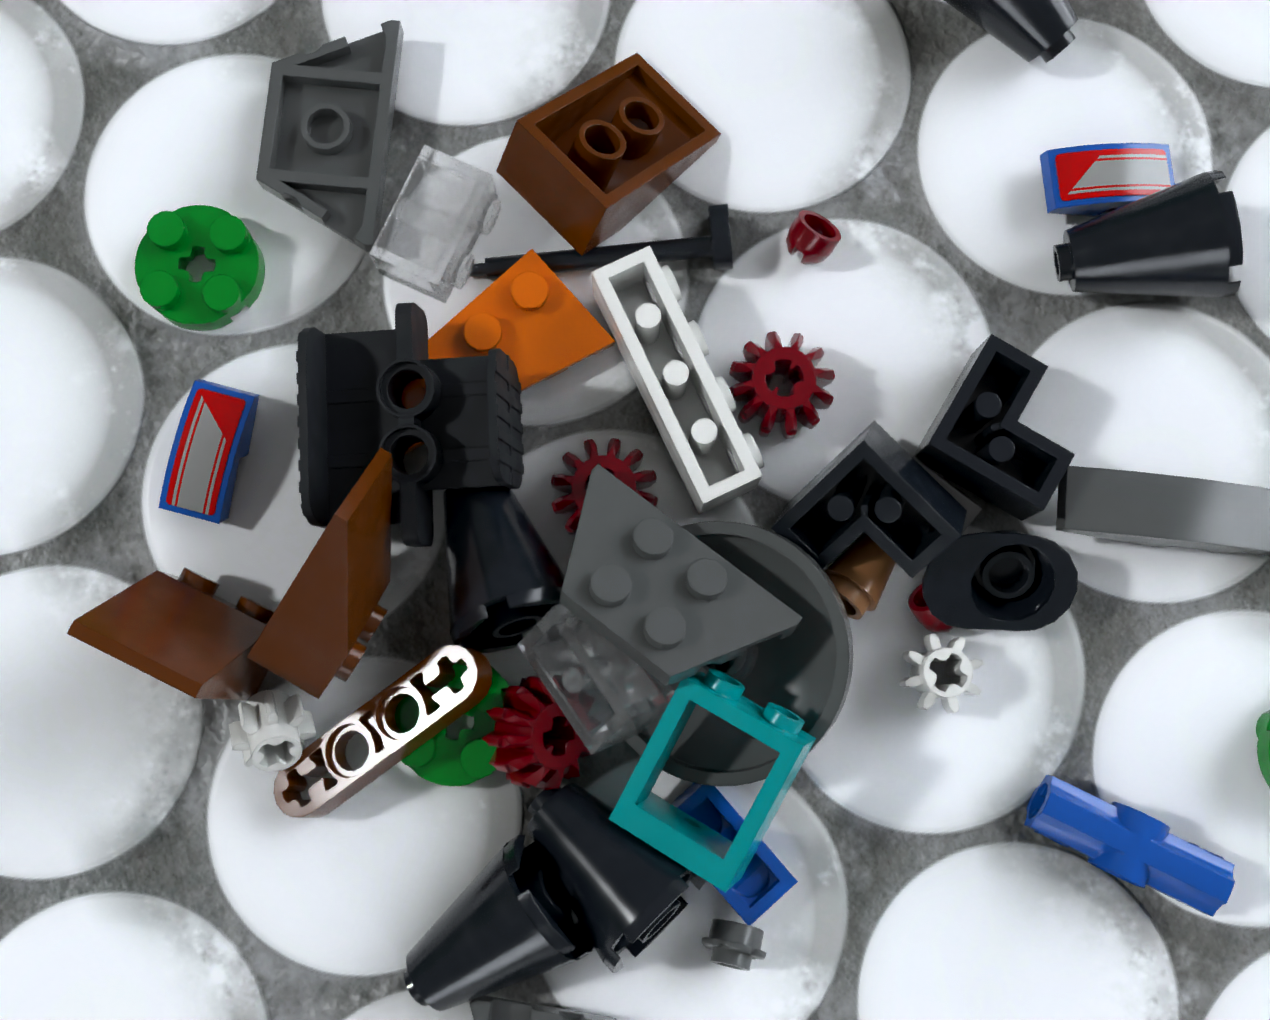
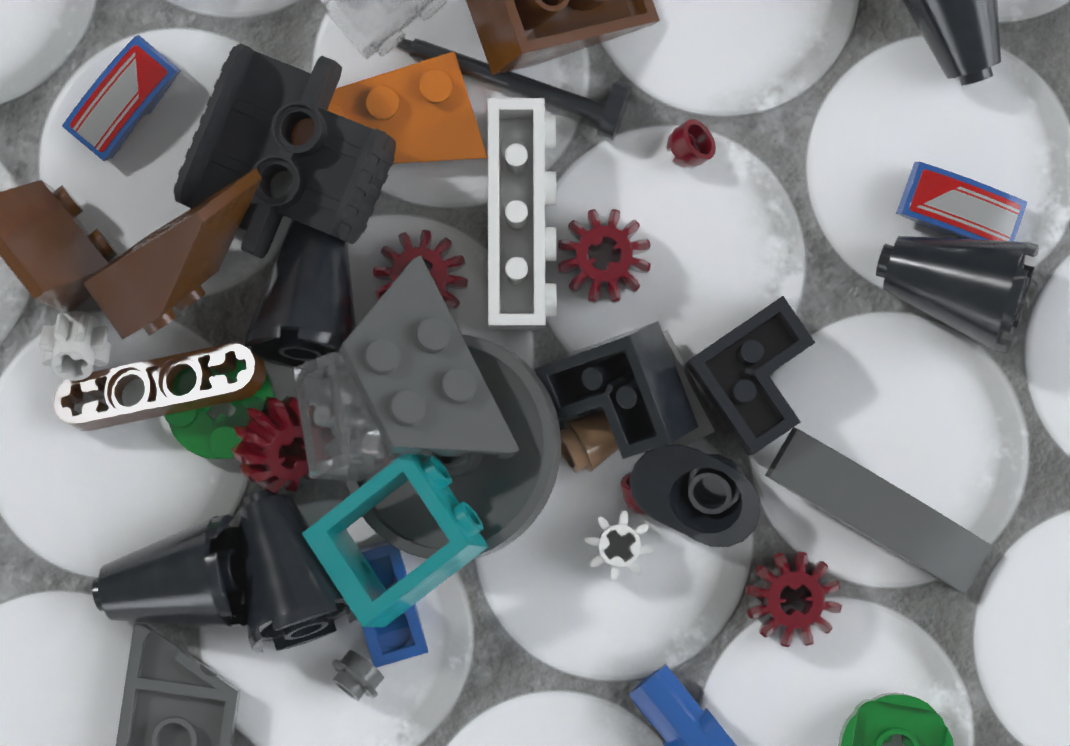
camera: 30 degrees right, 5 degrees up
none -> dark red gear [745,551,842,647]

